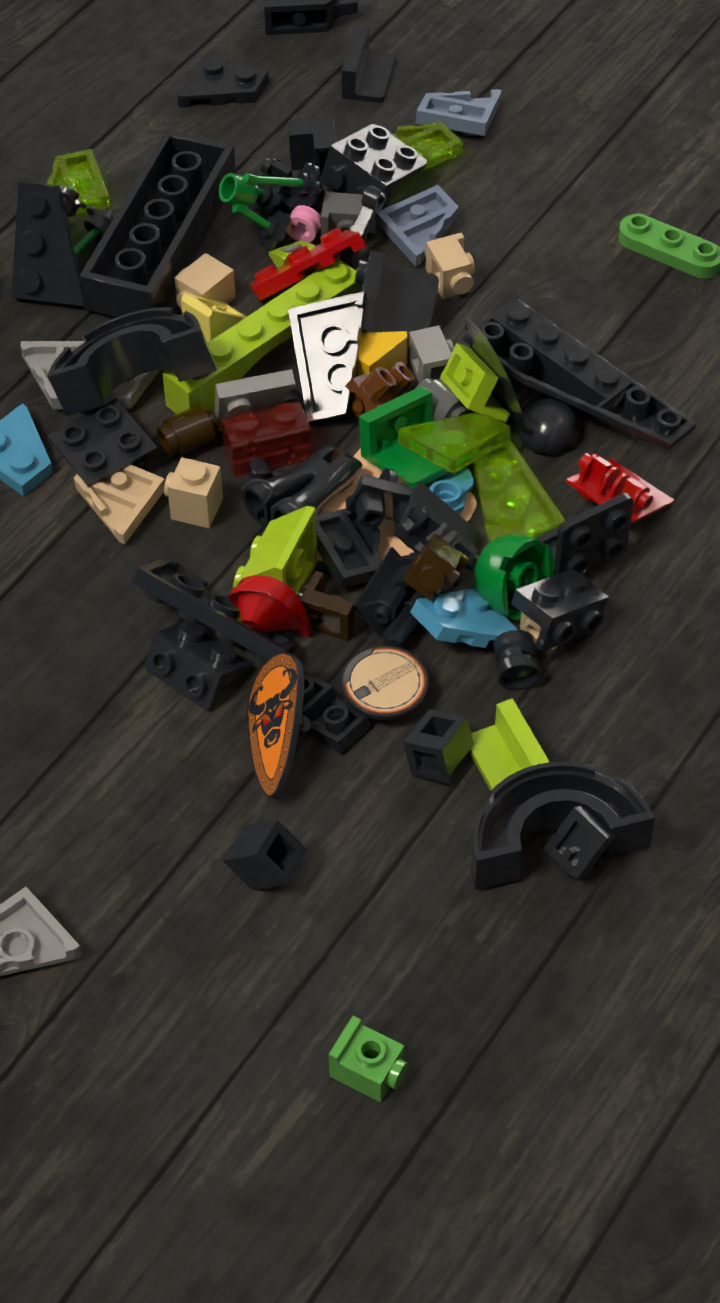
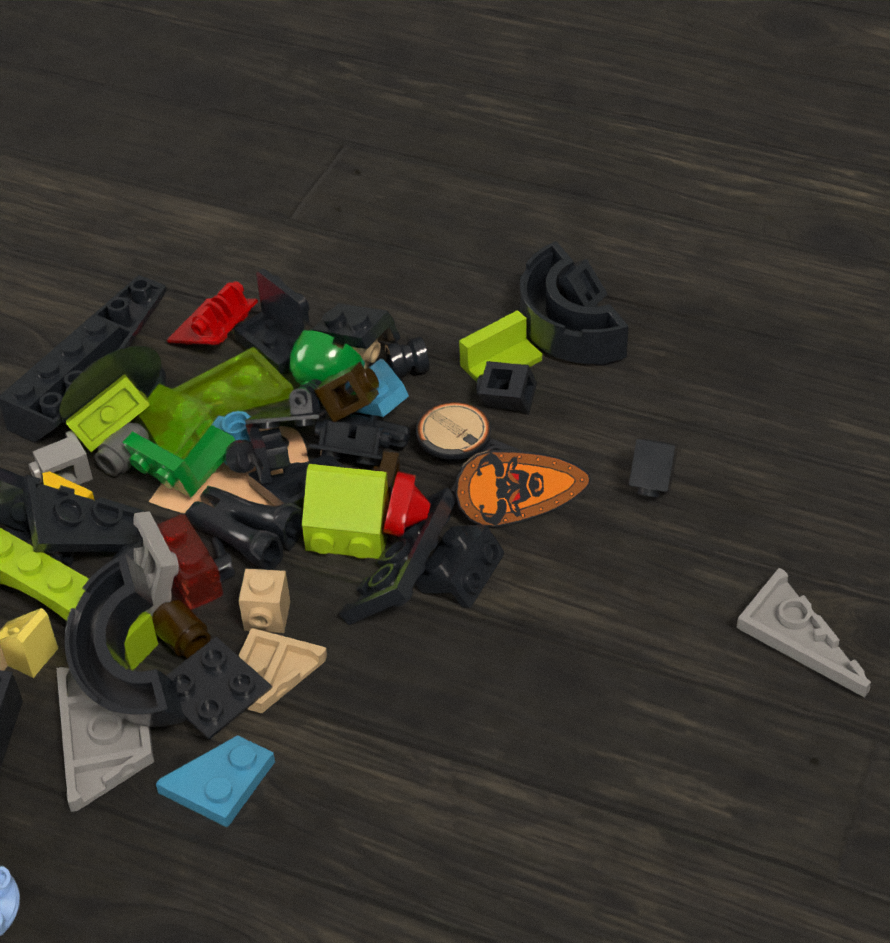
camera: 100 degrees left, 5 degrees down
bright green brick [329,1016,408,1102] -> none
reddish brown hips [345,362,416,419] -> none

